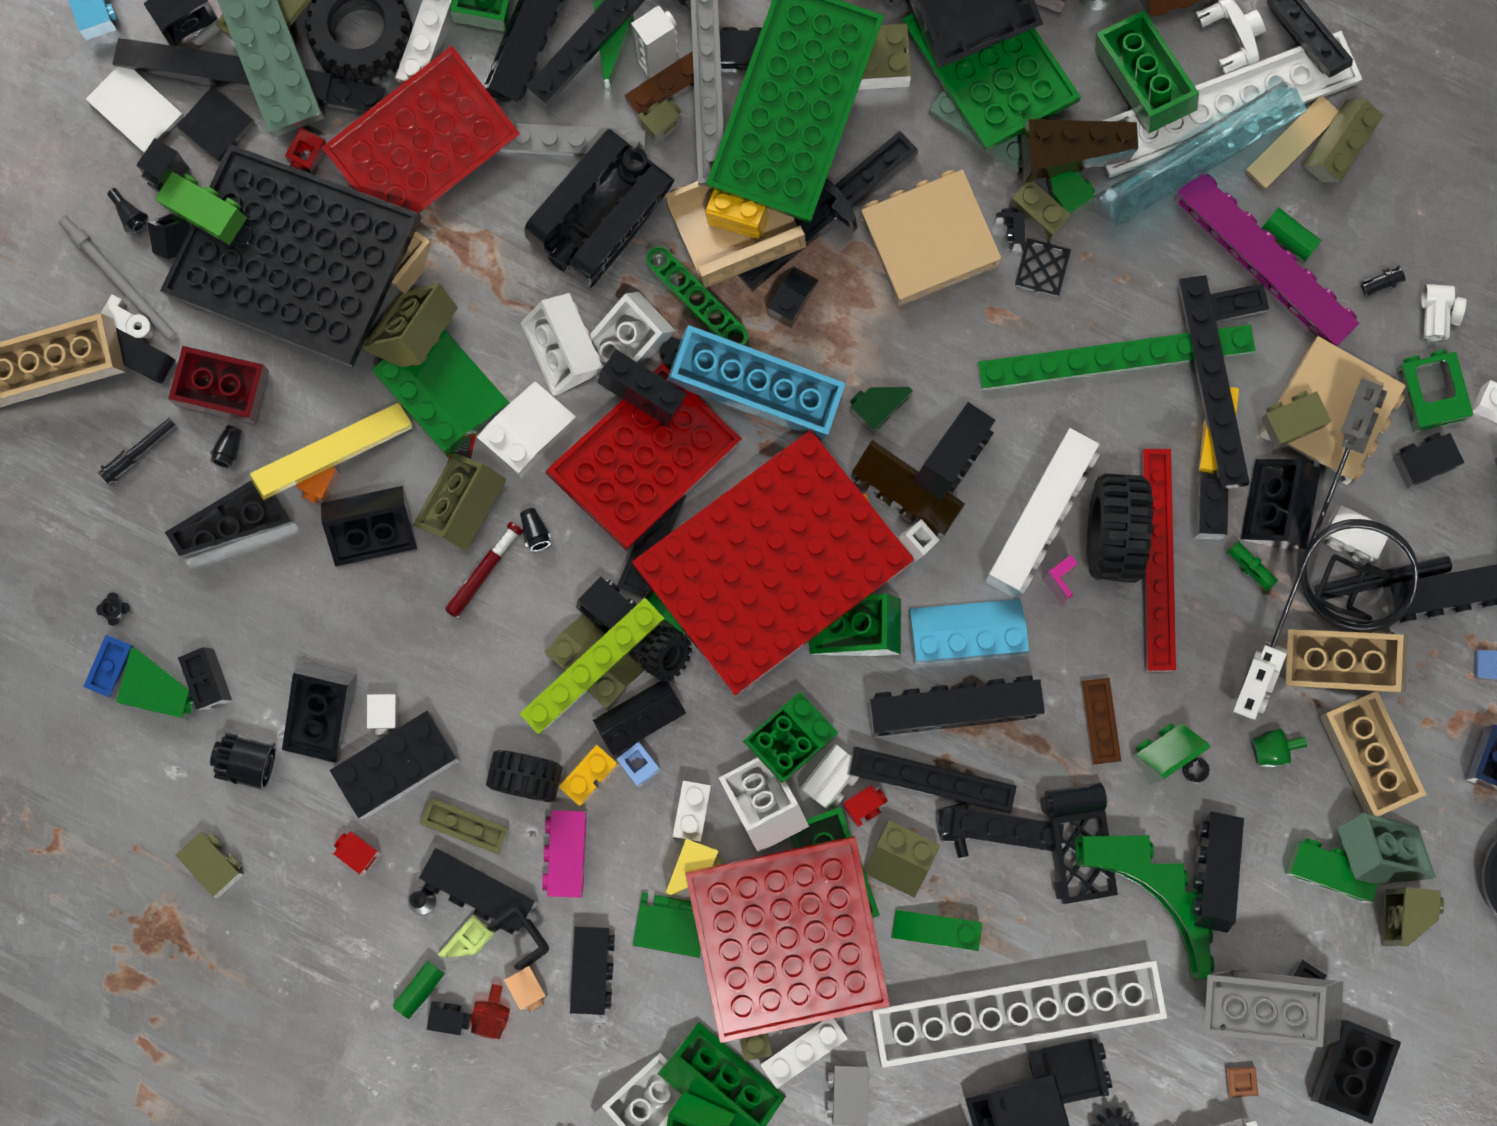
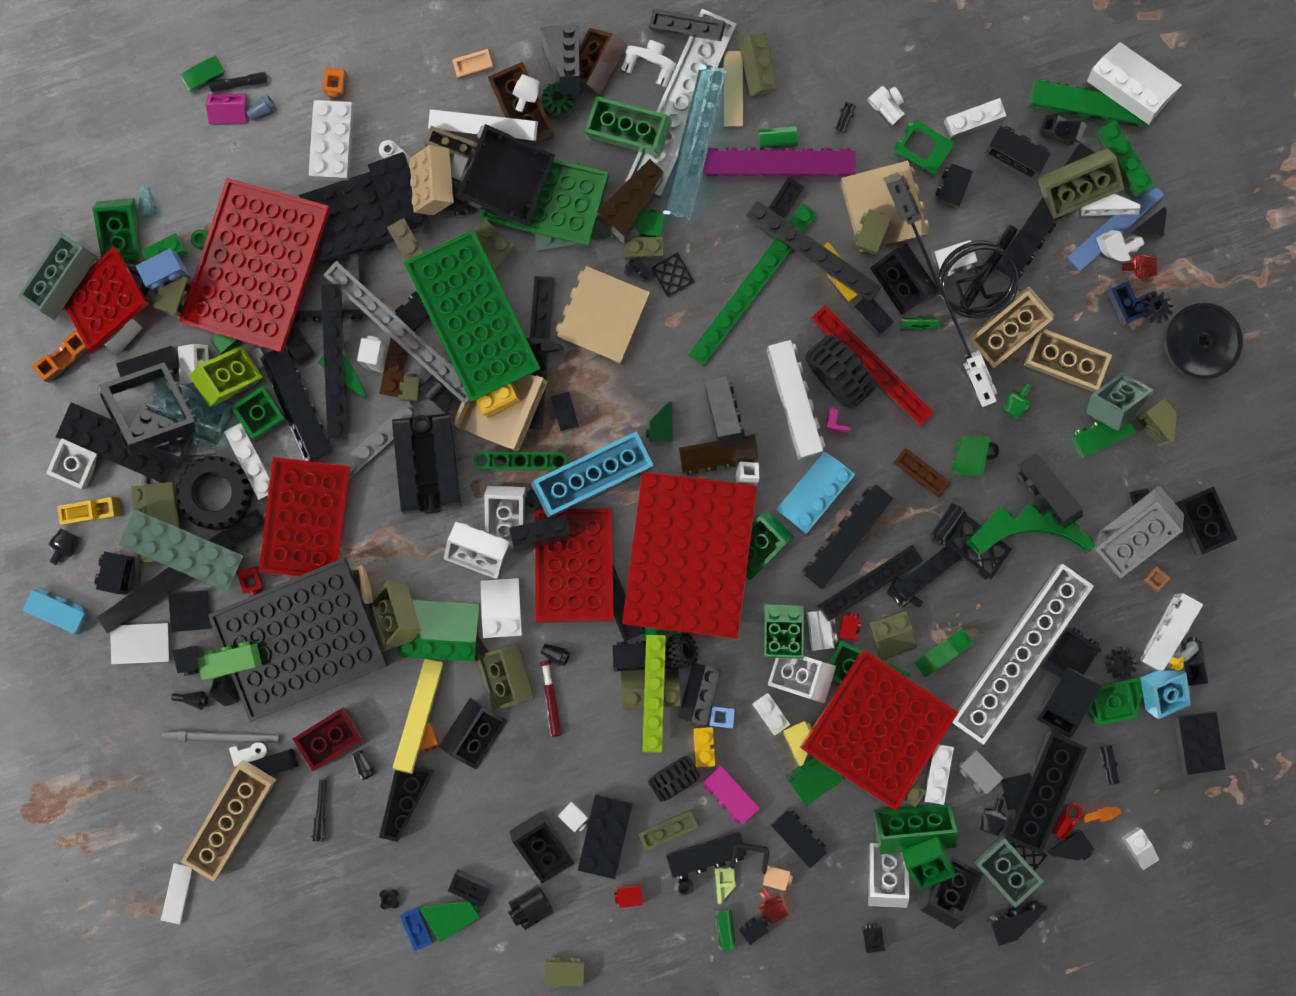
camera: 45 degrees left, 5 degrees up
none -> black brick [419,374,459,413]

